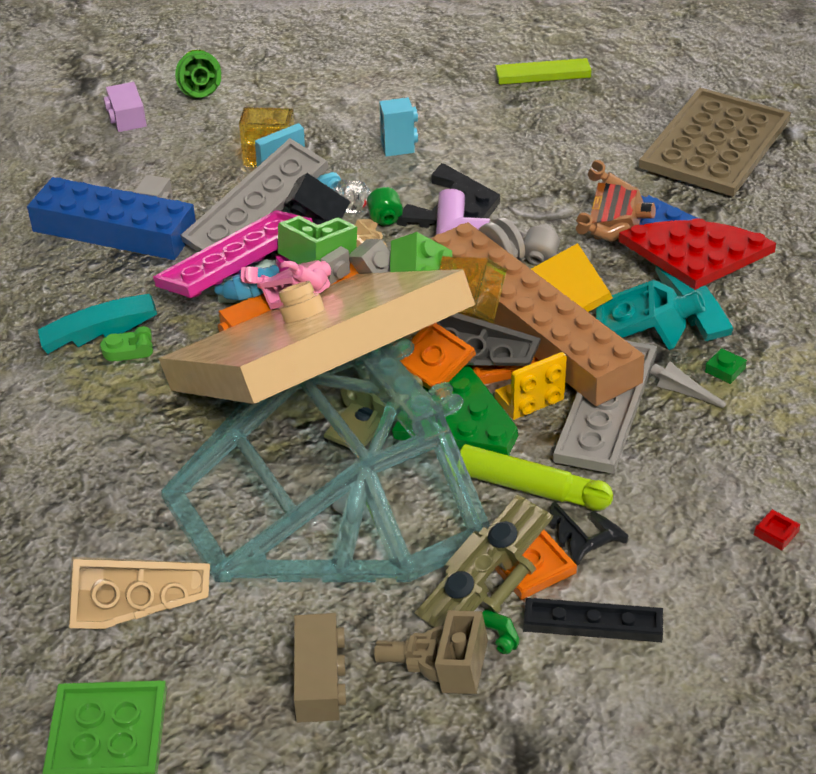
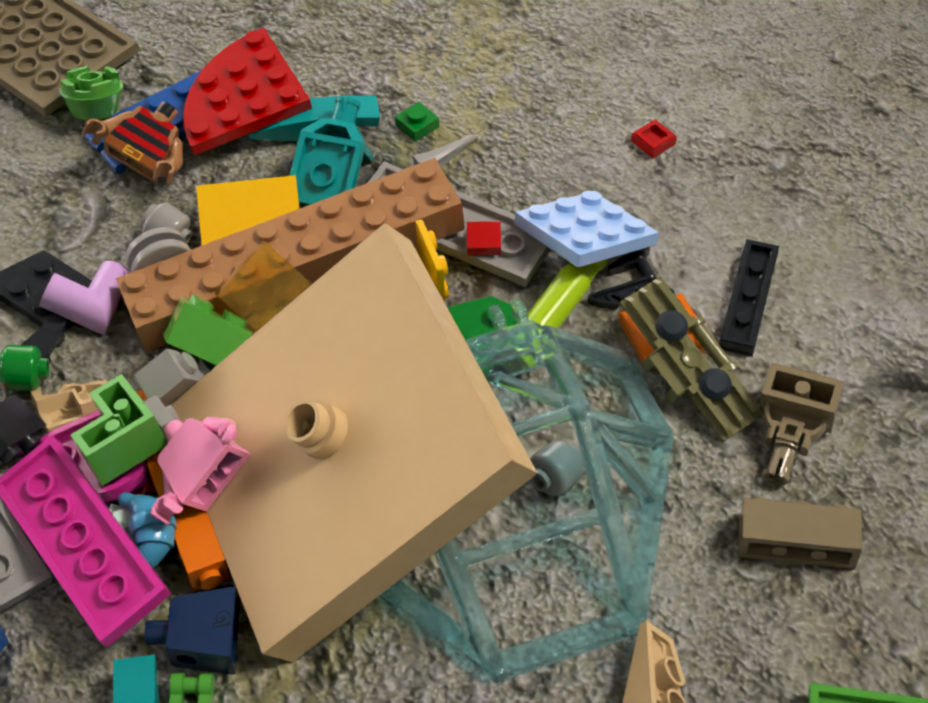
camera: 80 degrees left, 10 degrees up
green arm [482,610,520,655] -> none
none -> bright green cone [59,66,123,120]
none -> dark blue torso [145,587,240,674]
none -> red tile [467,221,501,256]
none -> light blue plate [514,191,659,268]

